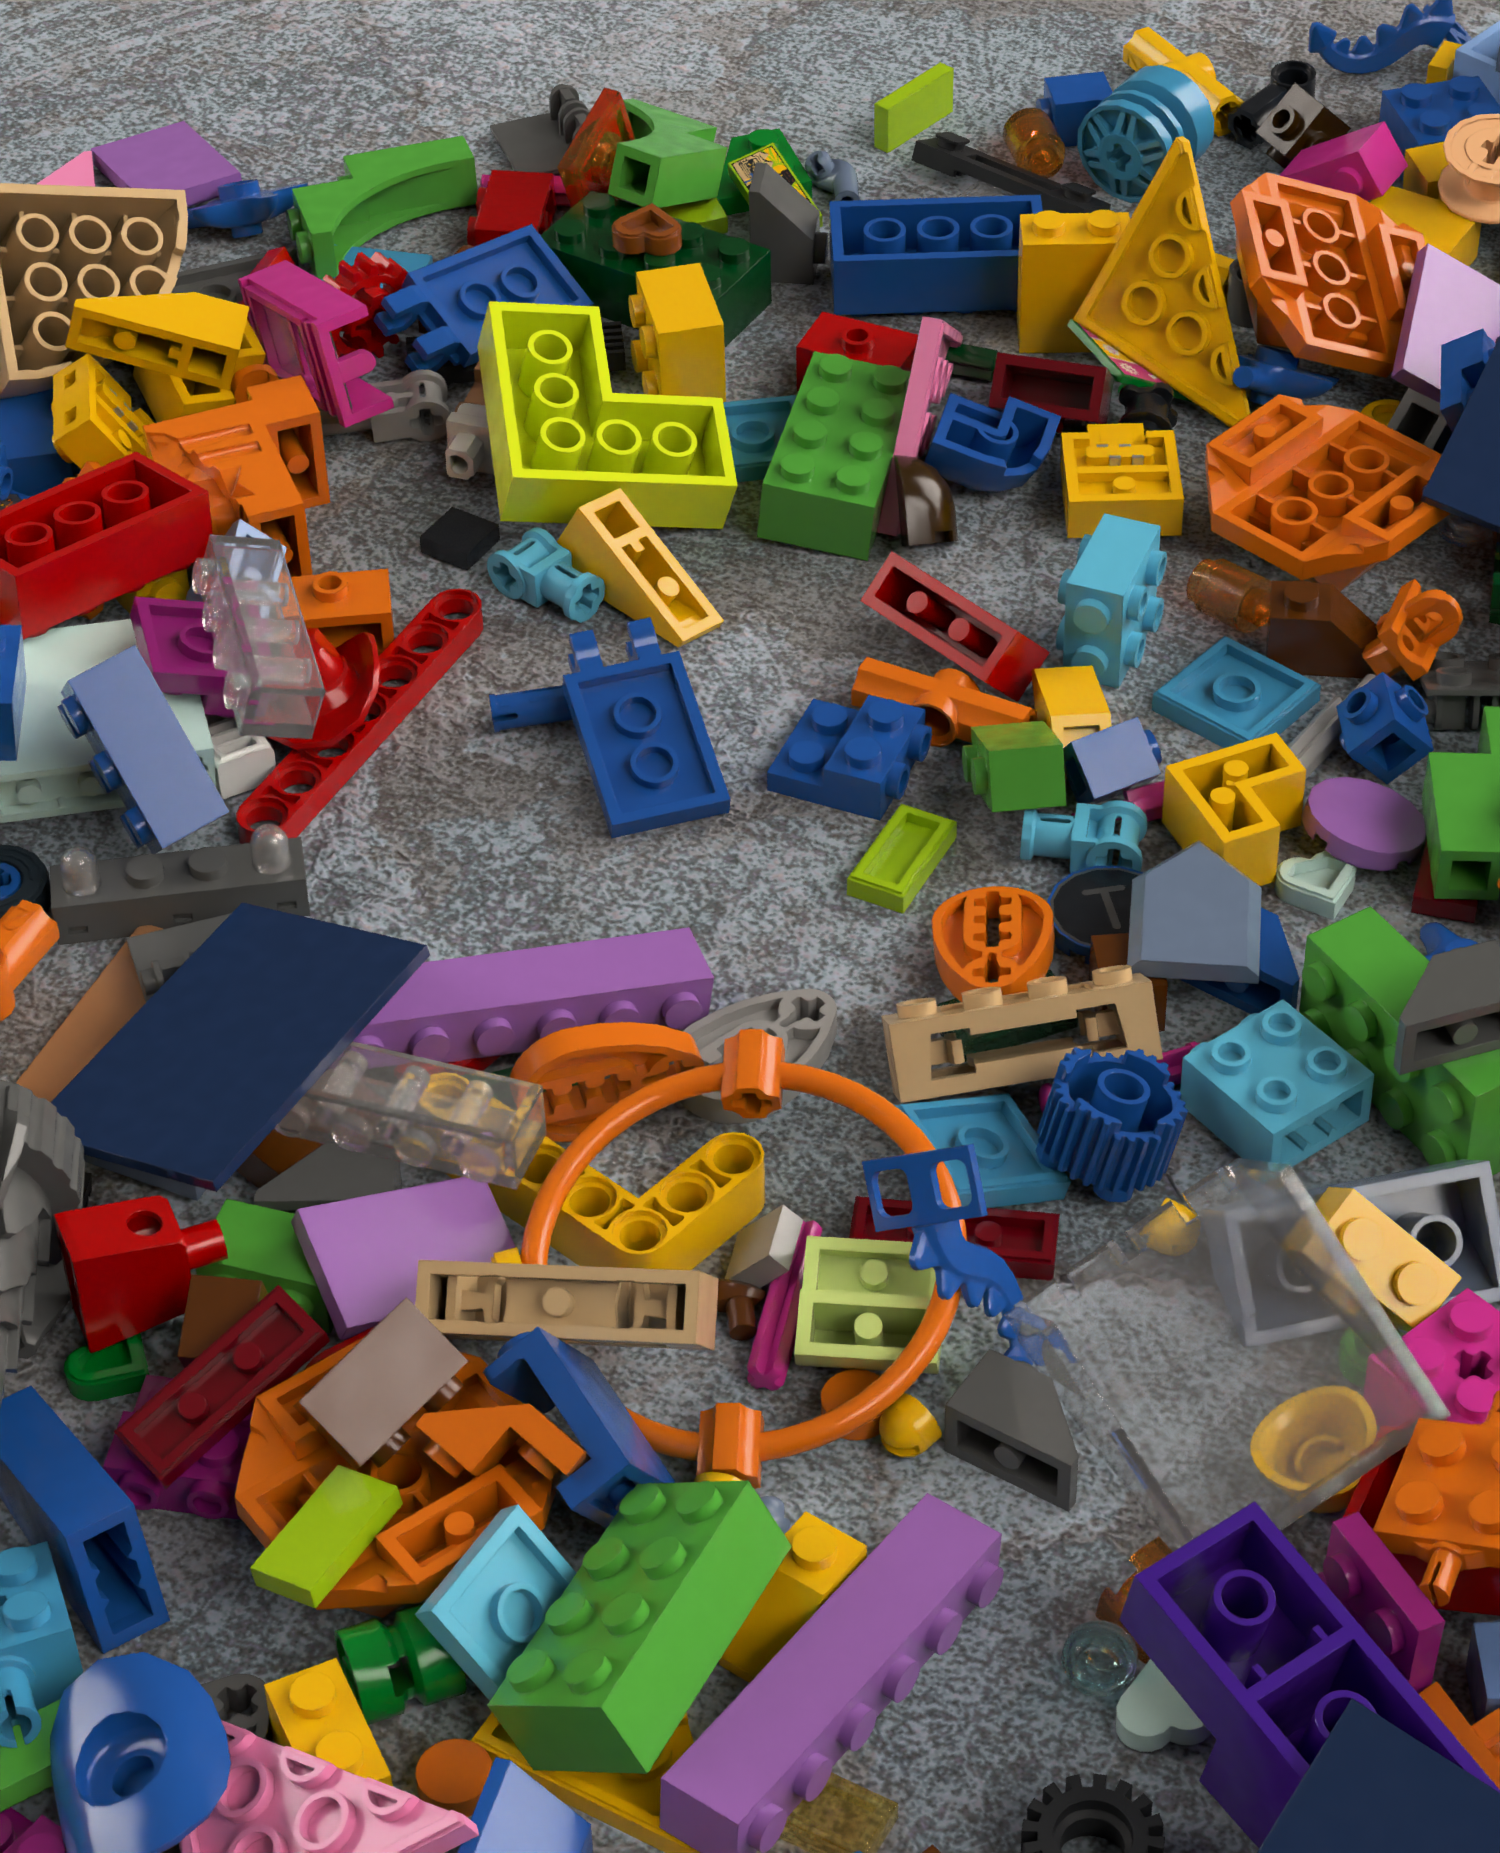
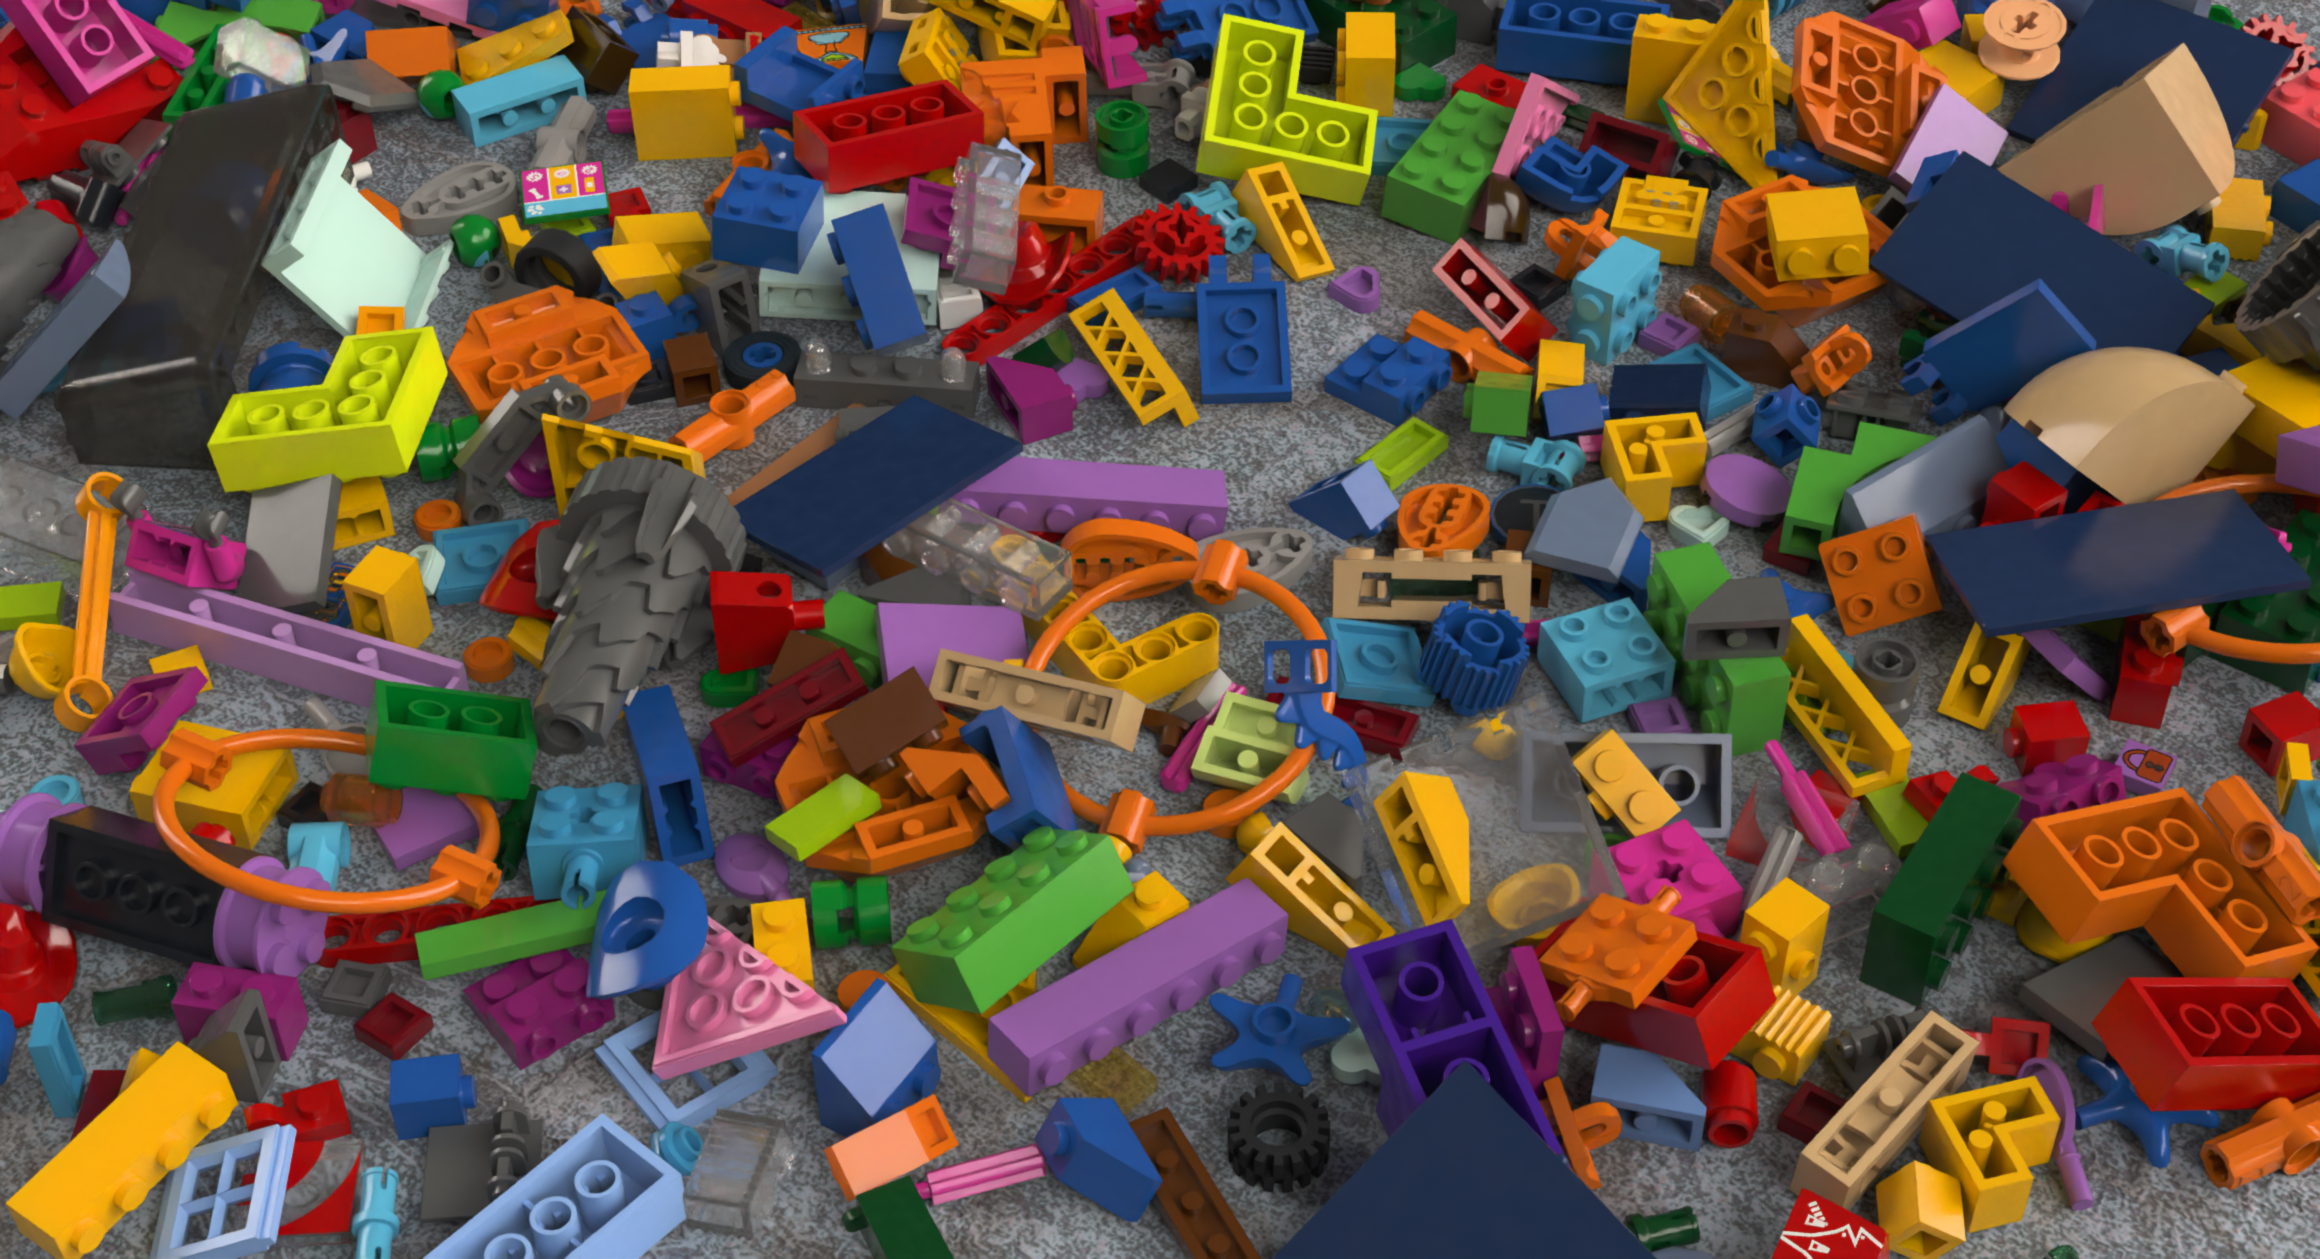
camera: 15 degrees right, 0 degrees up
medium azure tile [415,1504,576,1701] -> none
none -> medium lavender piece [714,833,813,929]
none -> magenta slope [986,356,1077,445]
none -> dark green brick [1011,328,1074,372]
none -> medium lavender tile [1057,358,1111,403]
none -> blue tile [1066,266,1162,326]
none -> yellow fence [1068,288,1200,428]
none -> green wheel [1095,100,1150,179]
none -> red gear [1130,202,1226,285]
none -> blue animal [1209,973,1351,1087]
none -> yellow slope [1225,822,1396,959]
none -> blue slope [1288,459,1401,540]
none -> medium lavender tile [1328,266,1381,314]
none -> yellow slope [1373,771,1470,926]
none -> green tile [1394,62,1446,102]
none -> black tile [1509,263,1567,311]
none -> orange hips [1544,208,1618,281]
none -> dark blue brick [1608,363,1711,431]
none -> medium lavender tile [1627,697,1693,733]
none -> medium lavender tile [1637,312,1700,357]
none -> yellow brick [1766,186,1869,281]

